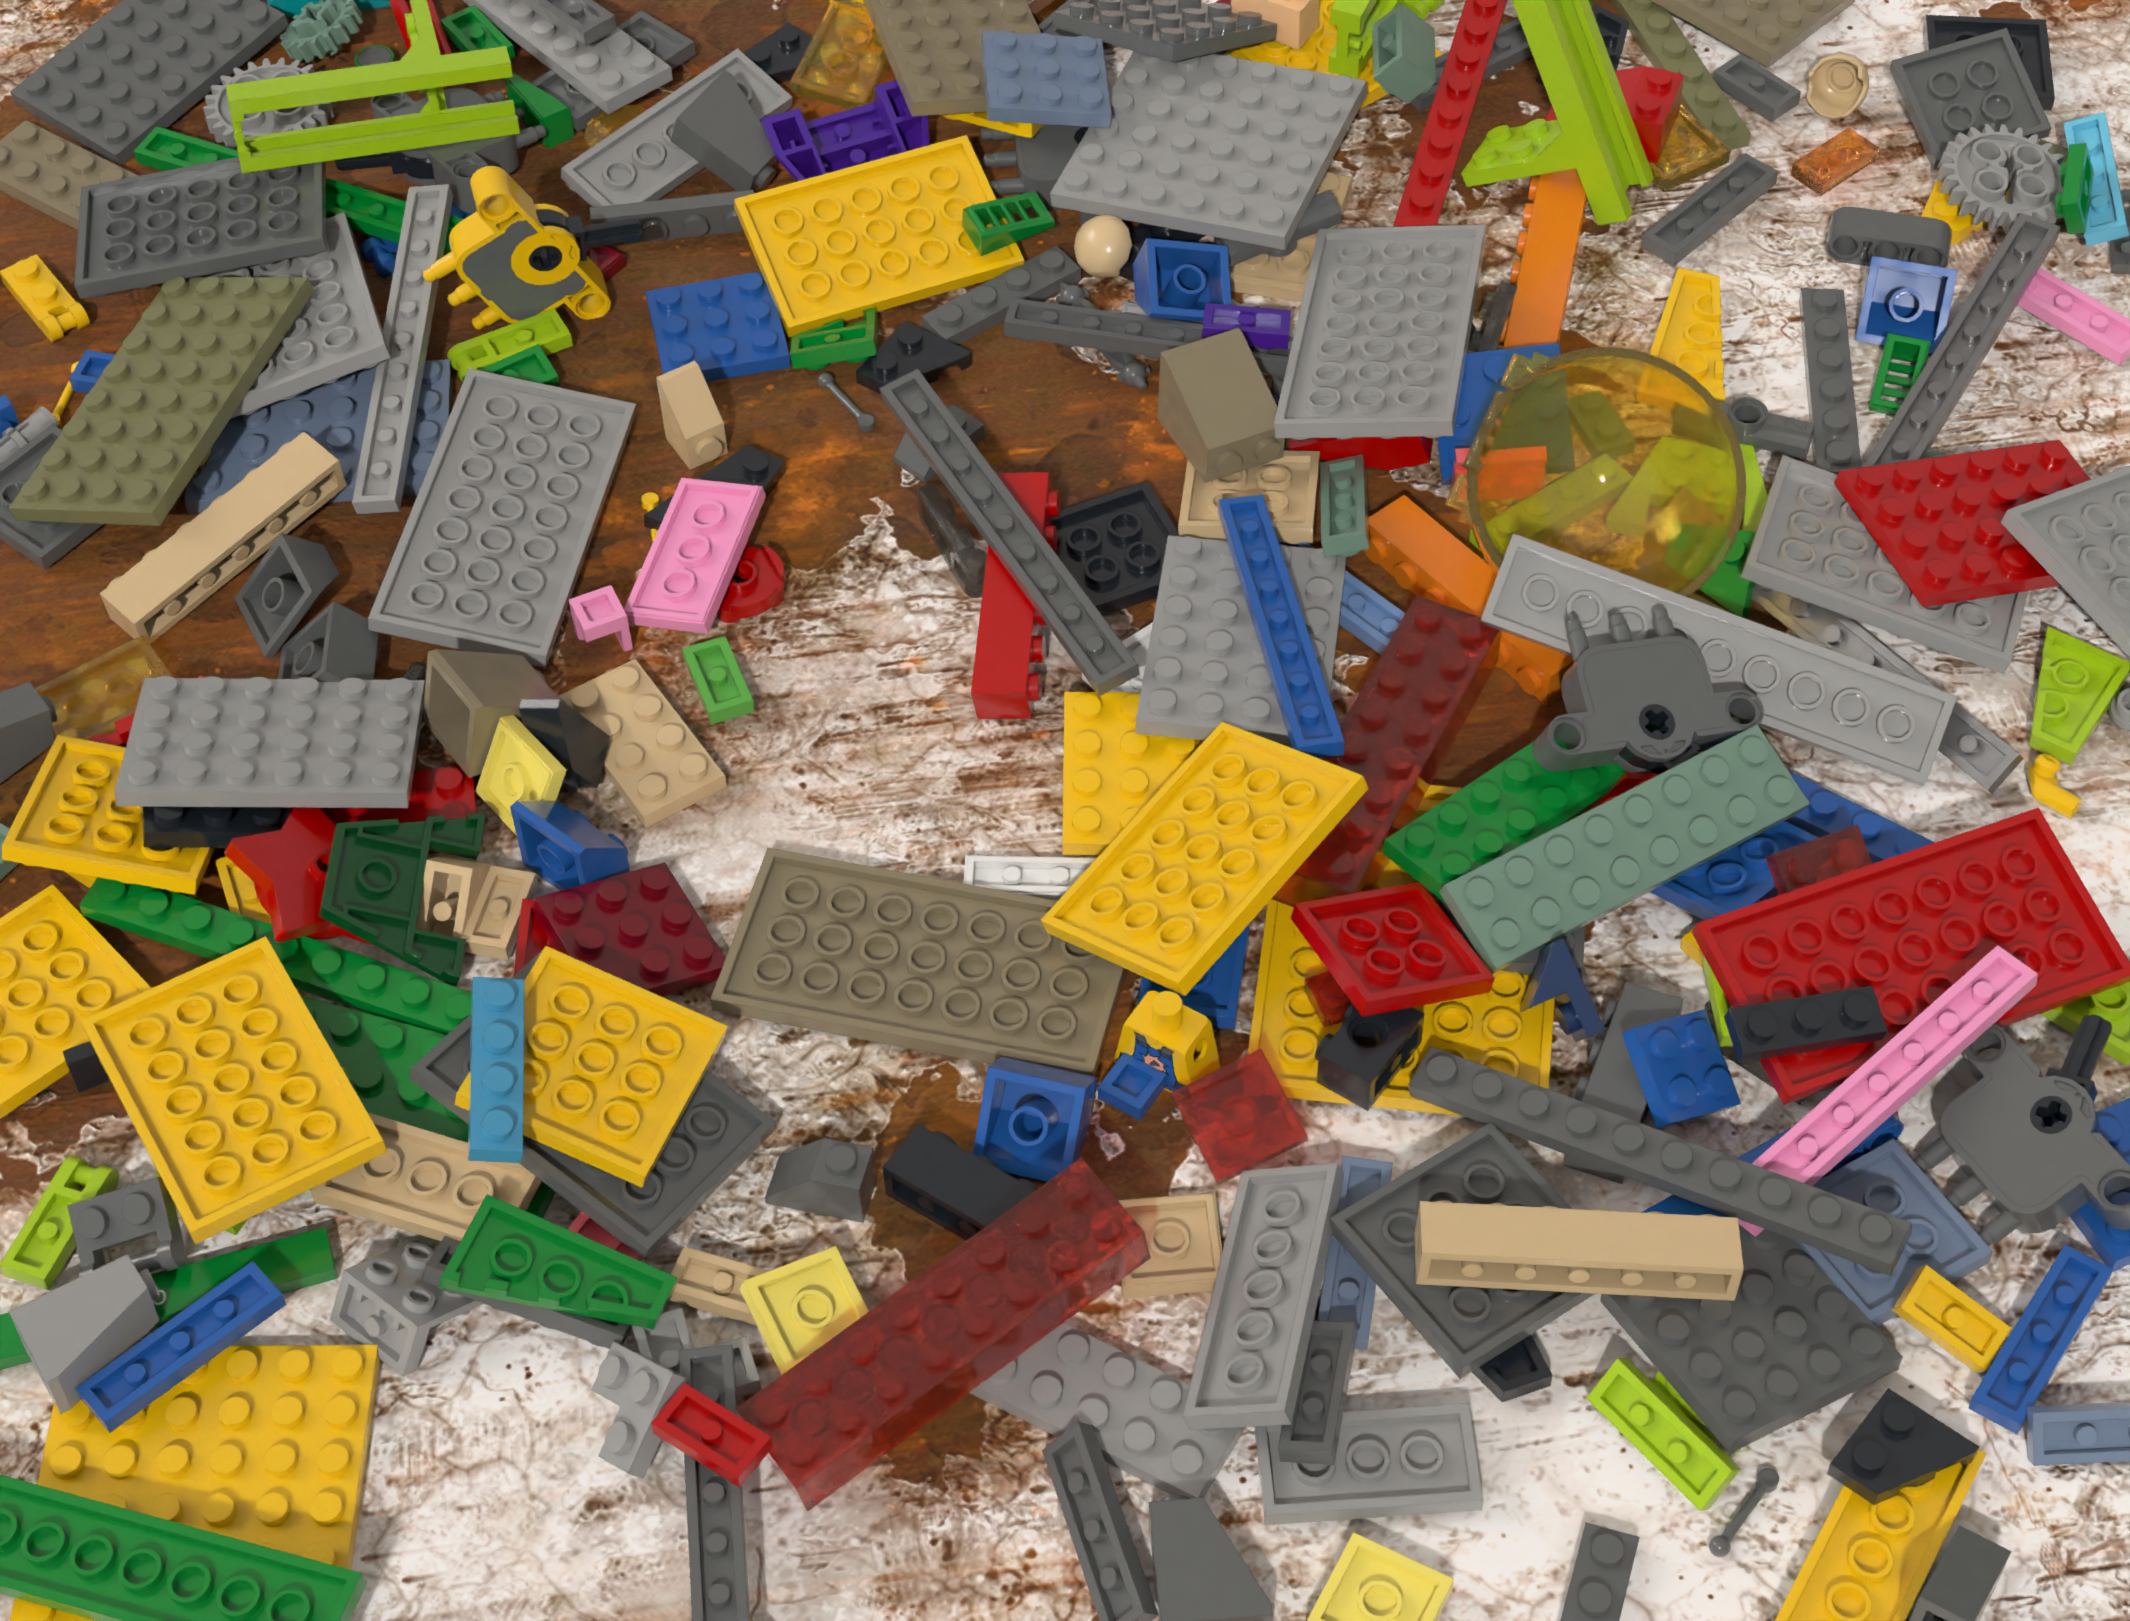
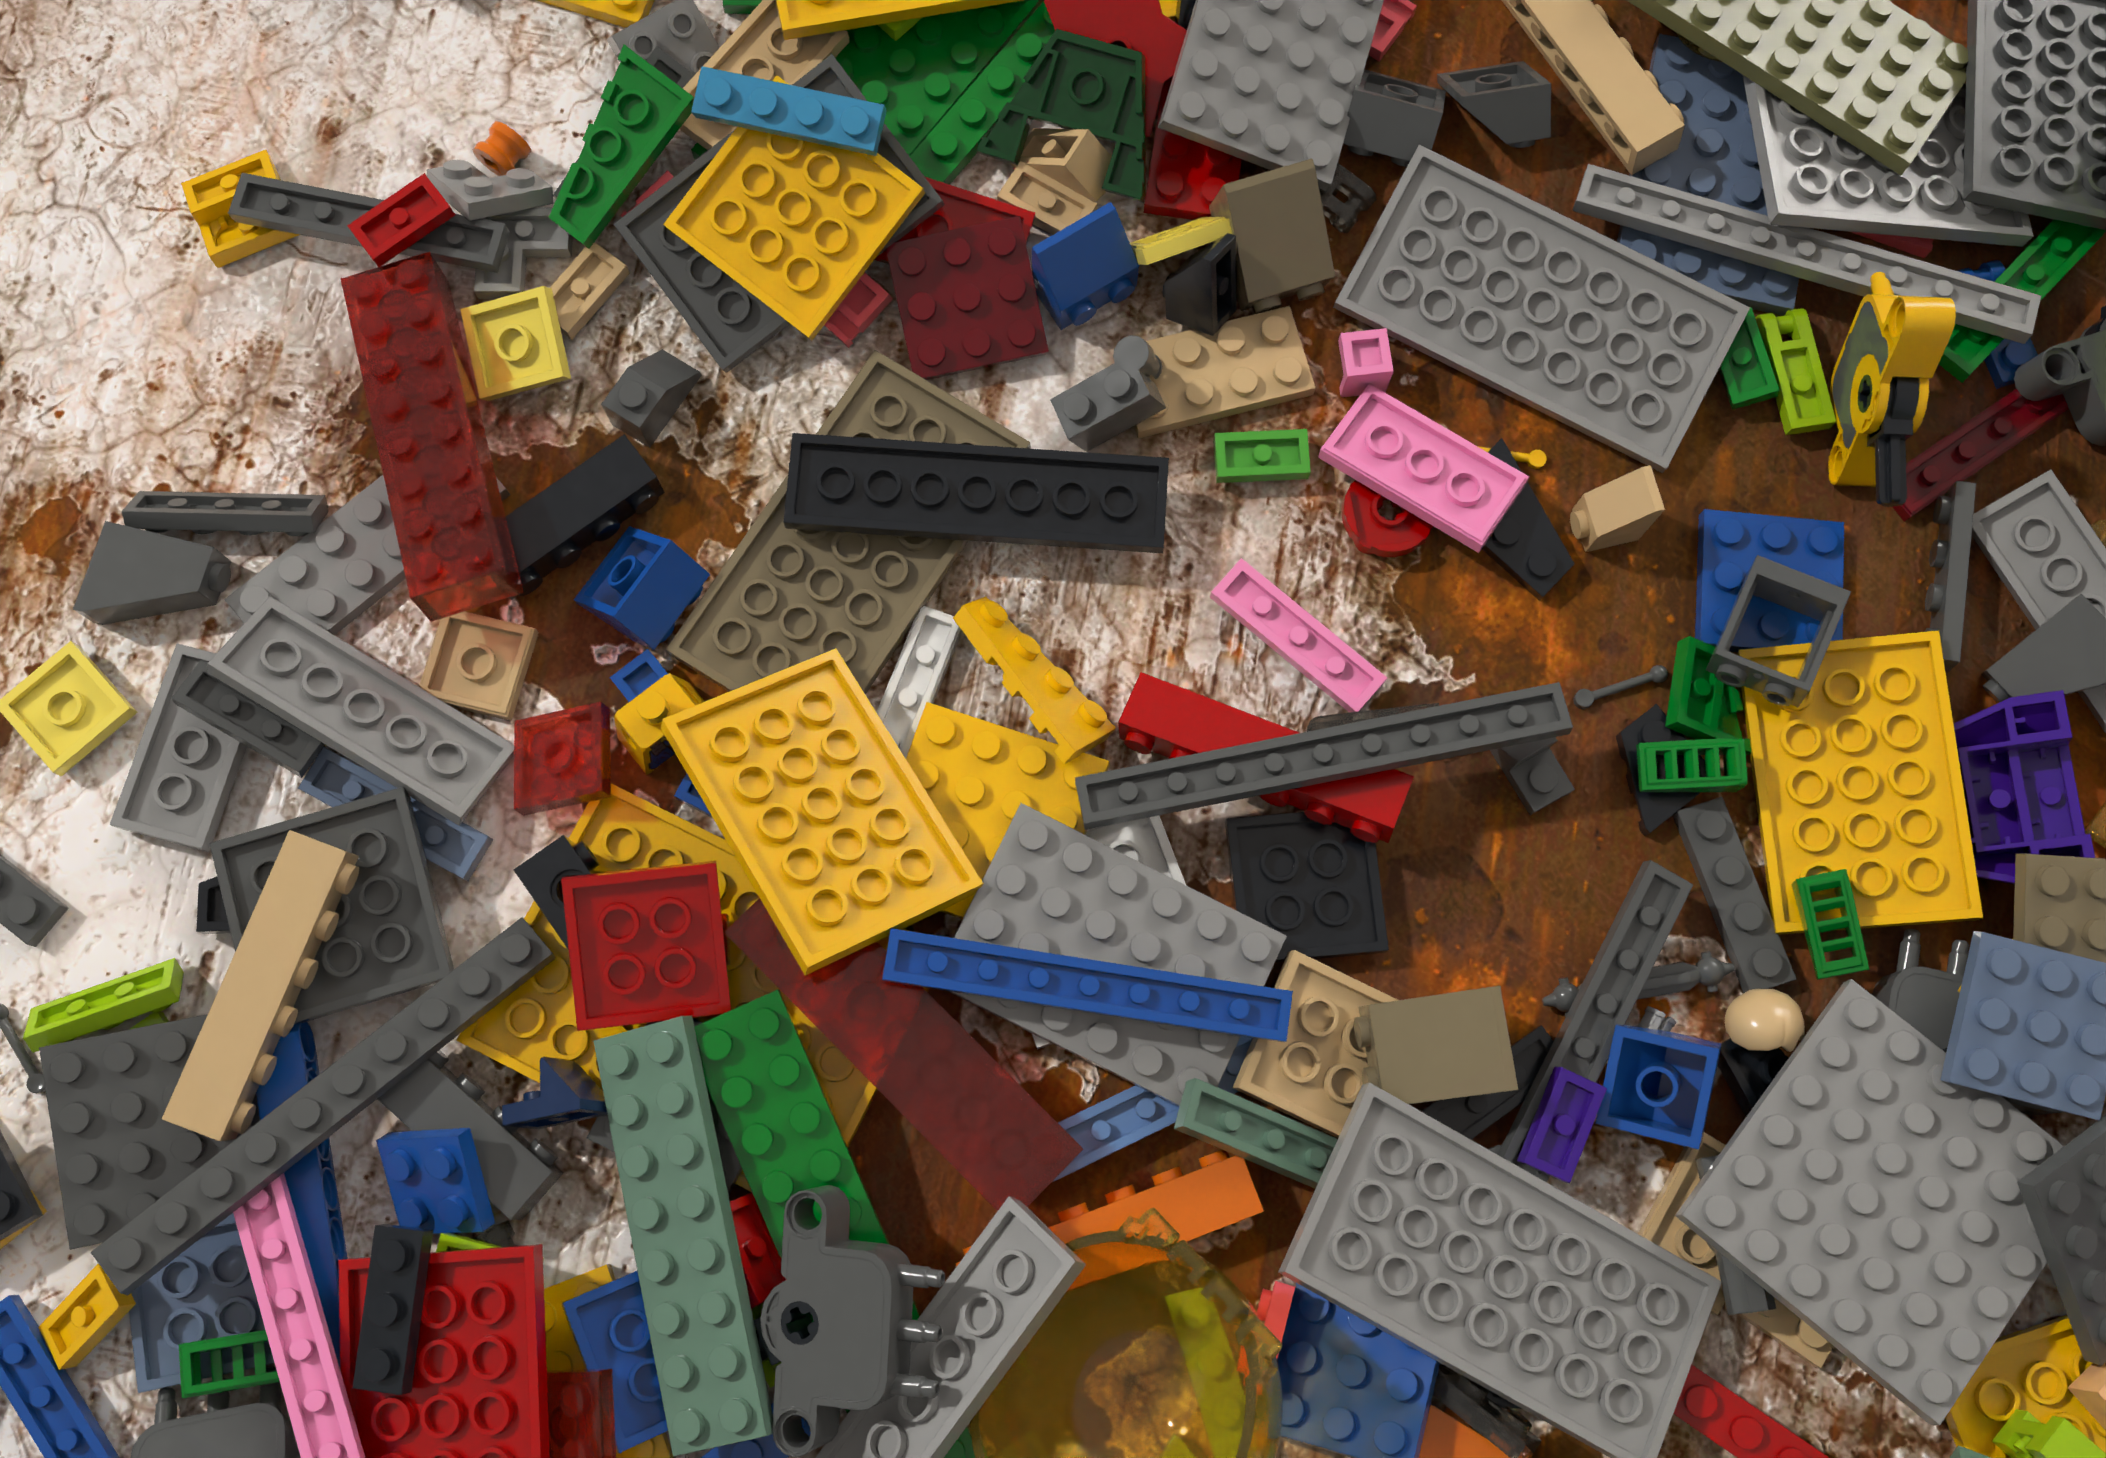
camera: 105 degrees right, 25 degrees up
none -> green slope [179,1330,280,1399]
none -> orange wheel [472,121,531,176]
none -> black plate [783,433,1169,554]
none -> yellow wing [953,596,1116,765]
none -> dark grey hinge [1050,335,1166,452]
none -> bright pink plate [1210,558,1387,717]
none -> green slope [1636,738,1748,792]
none -> dark grey window [1706,555,1851,708]

